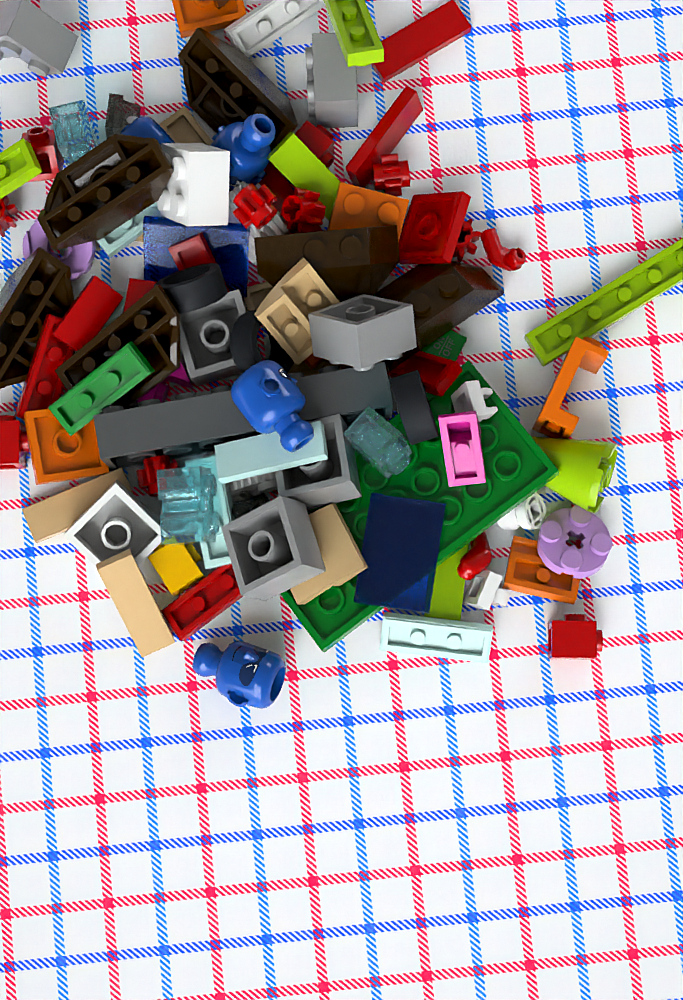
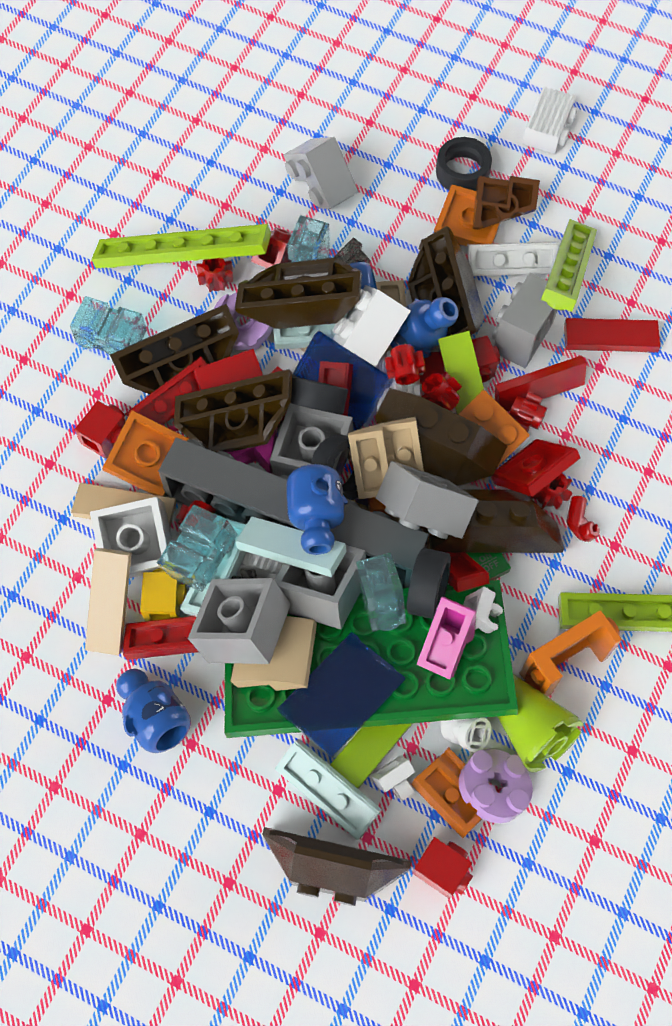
camera: 30 degrees right, 15 degrees down
green tile [48,341,155,436] -> none
red arm [457,532,492,580] -> none
none -> dark brown wedge [262,827,412,906]

